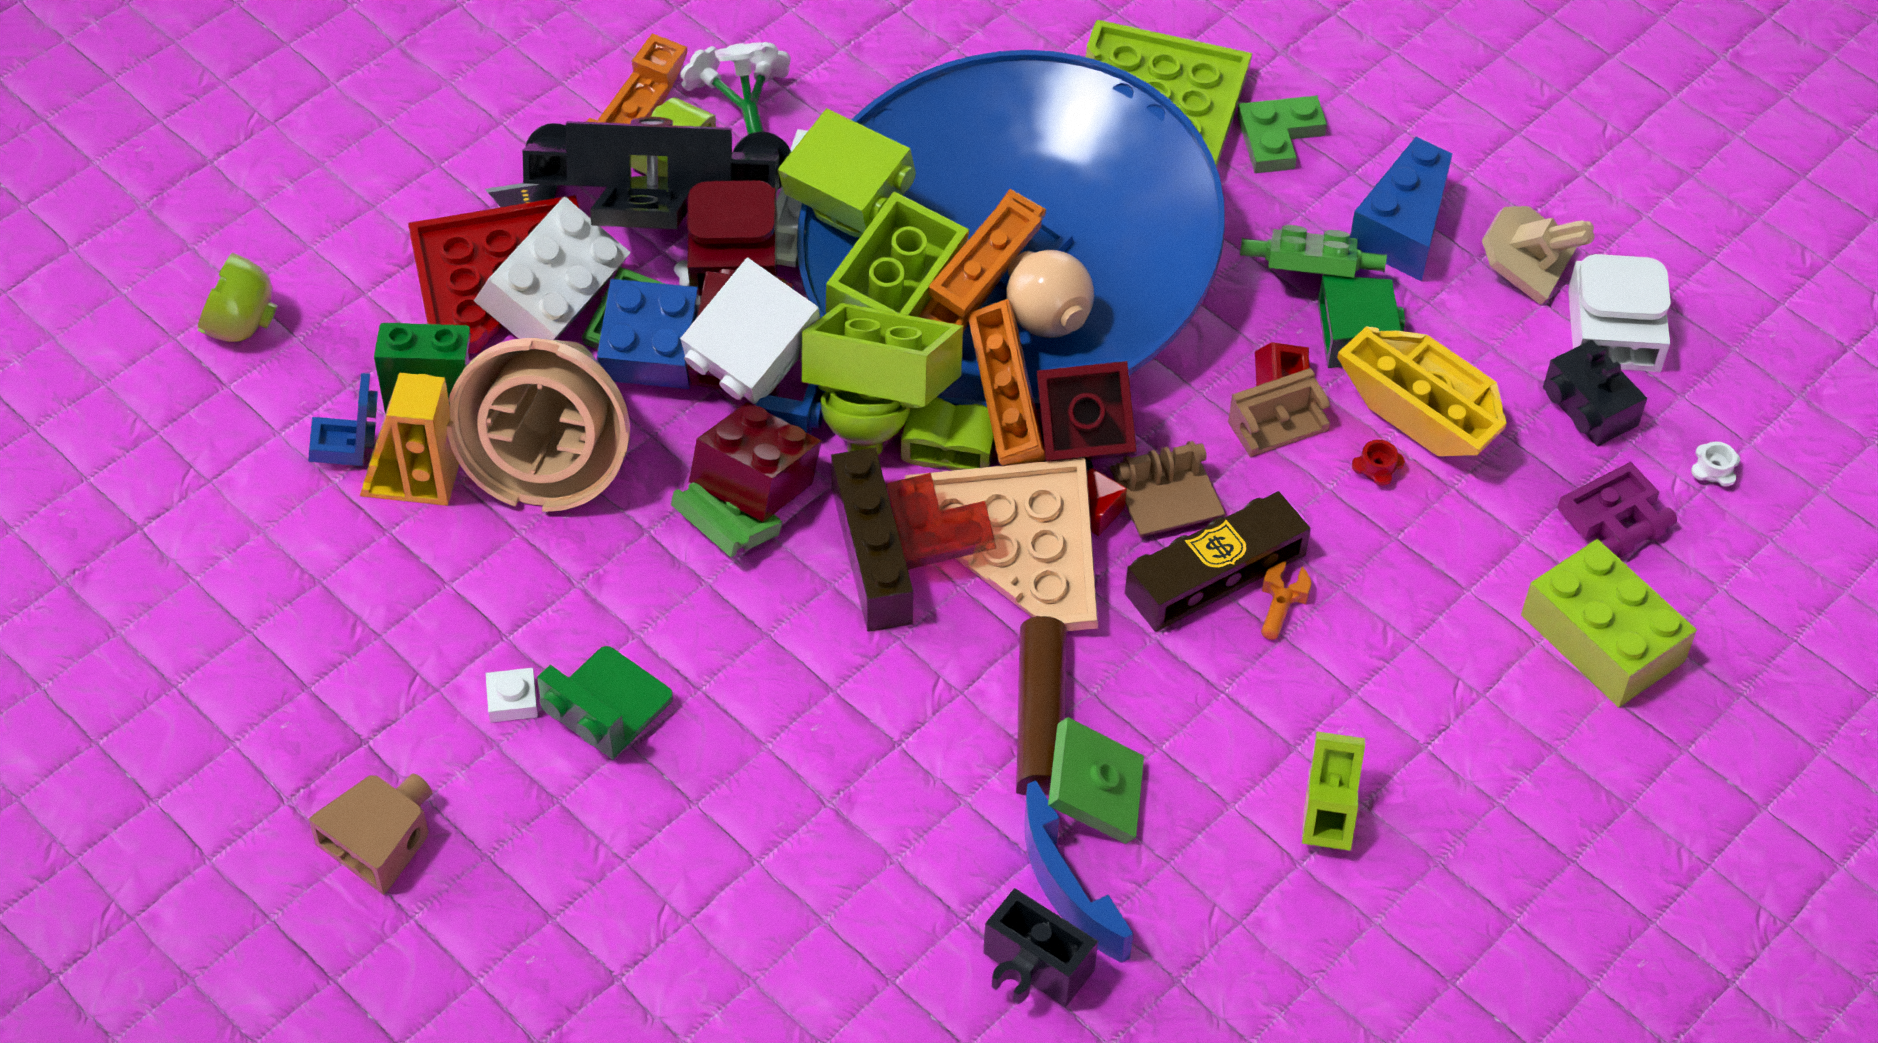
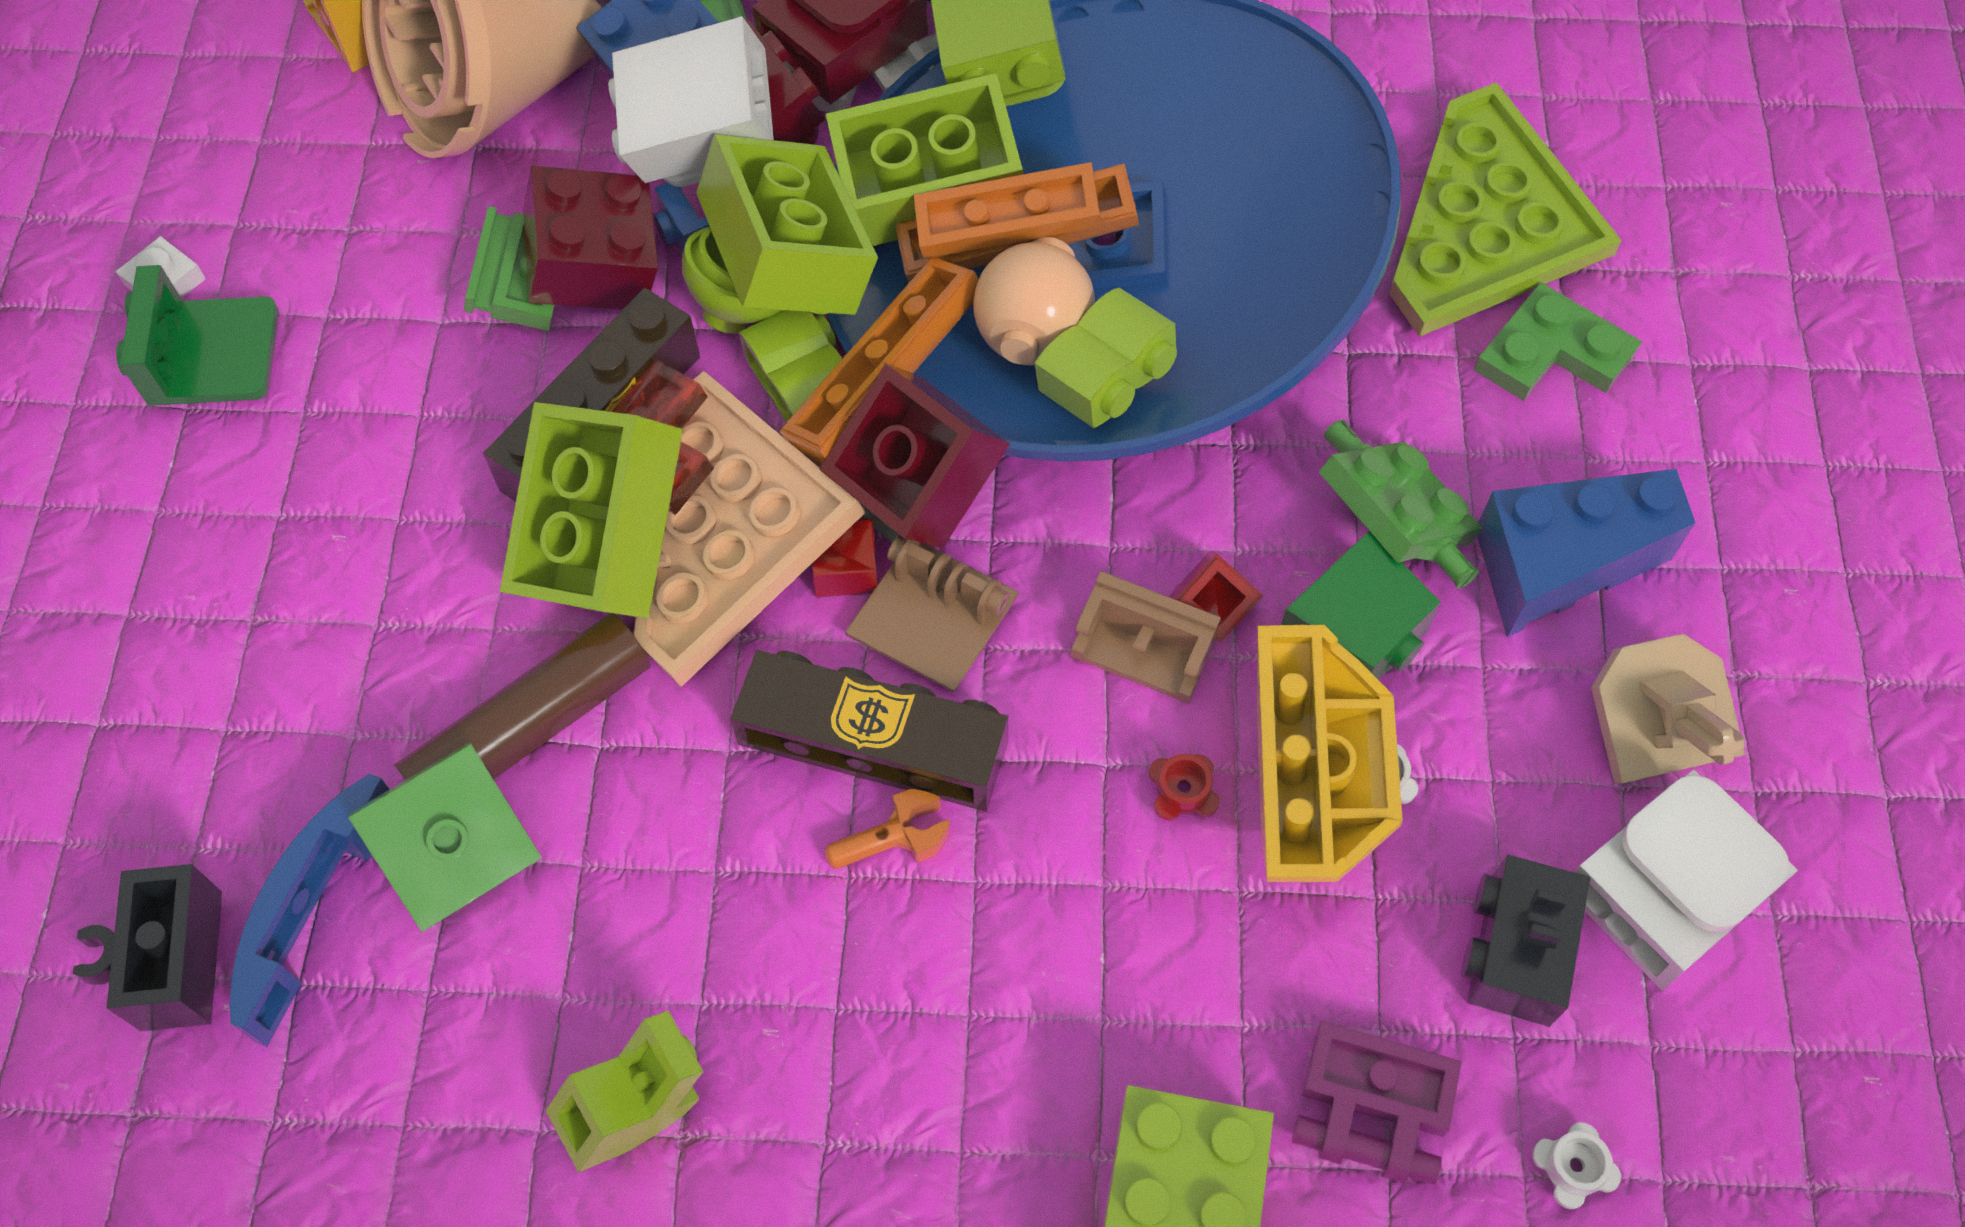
camera: 50 degrees right, 10 degrees up
none -> lime brick [499,402,683,618]
none -> lime brick [1035,288,1177,428]

